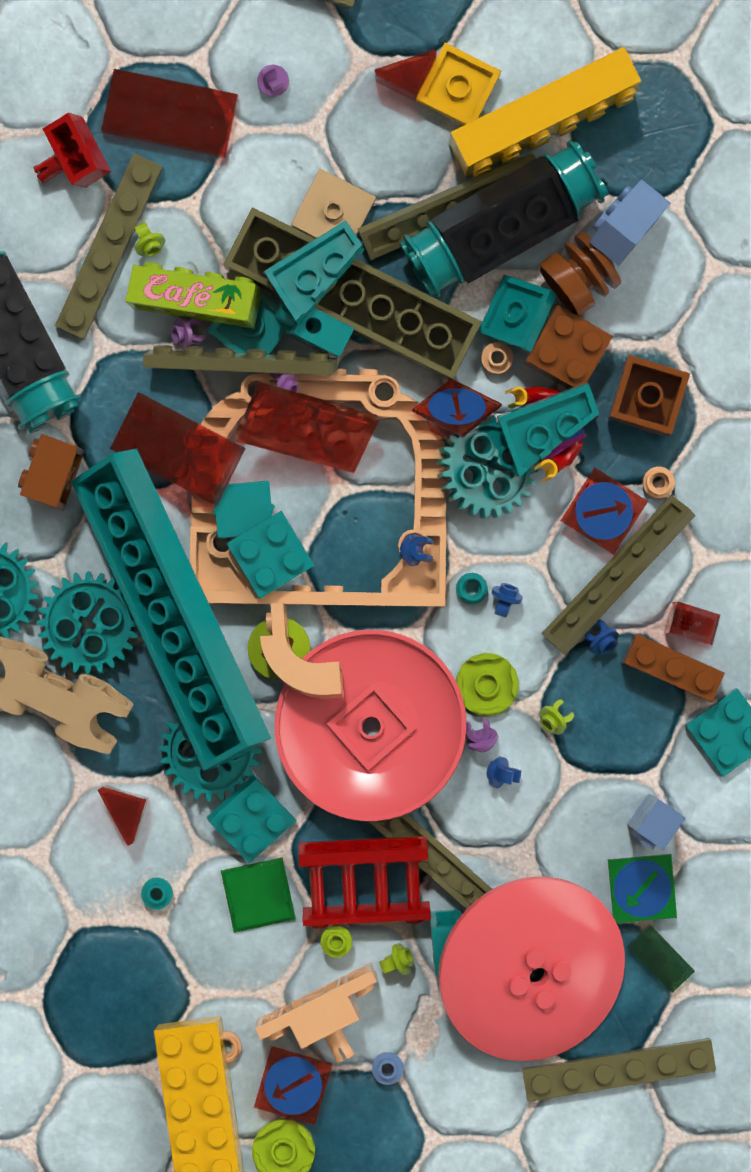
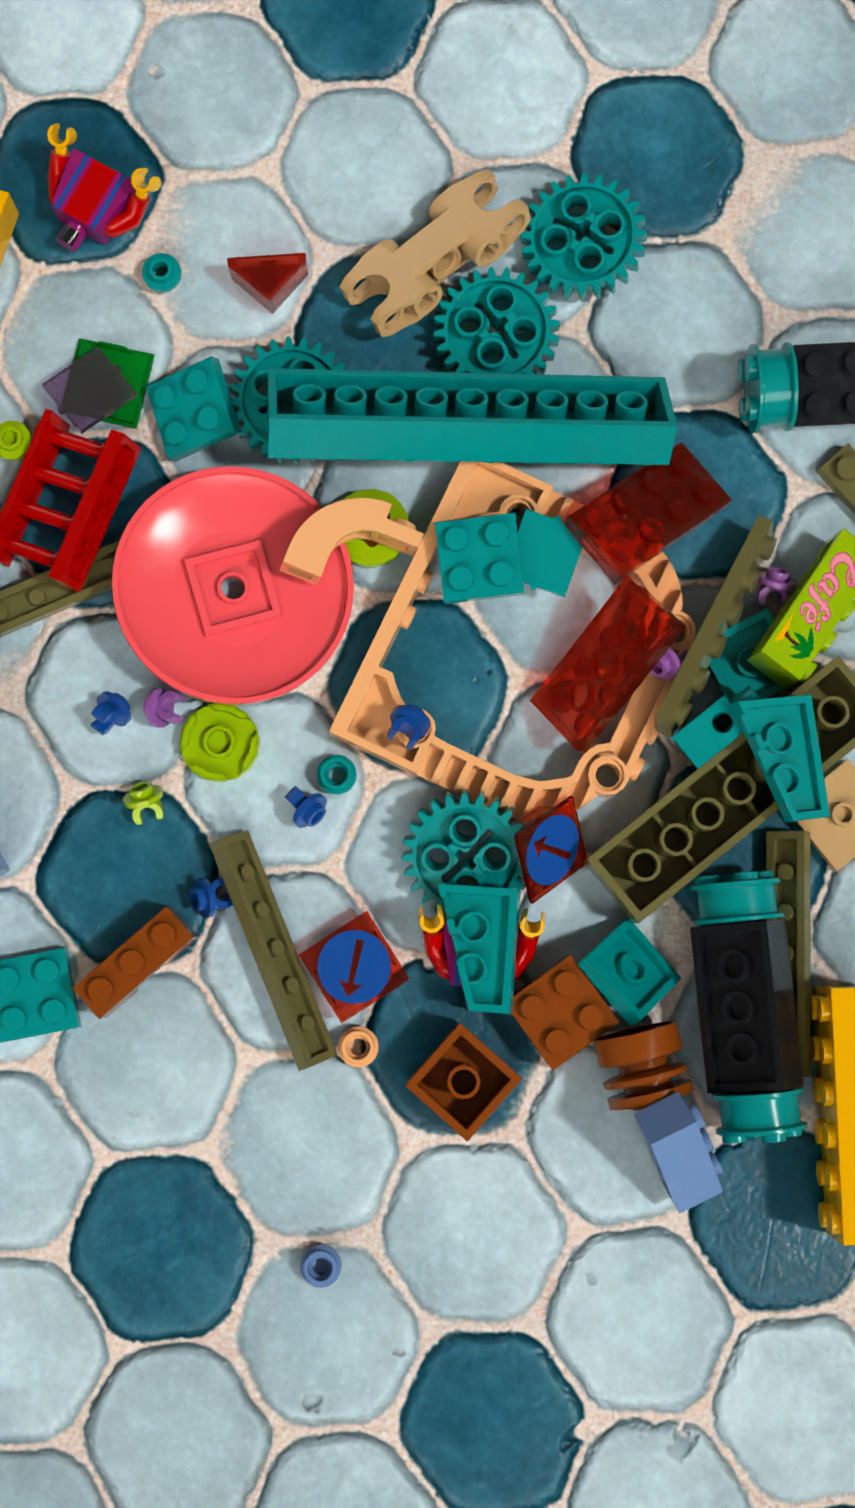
camera: 115 degrees right, 5 degrees down
dark orange brick [18,434,85,510] -> none
light nougat plate [481,342,513,374] -> none
clear red slope [664,602,720,645] -> none
none -> piece [42,347,137,434]
none -> torso [47,123,162,252]

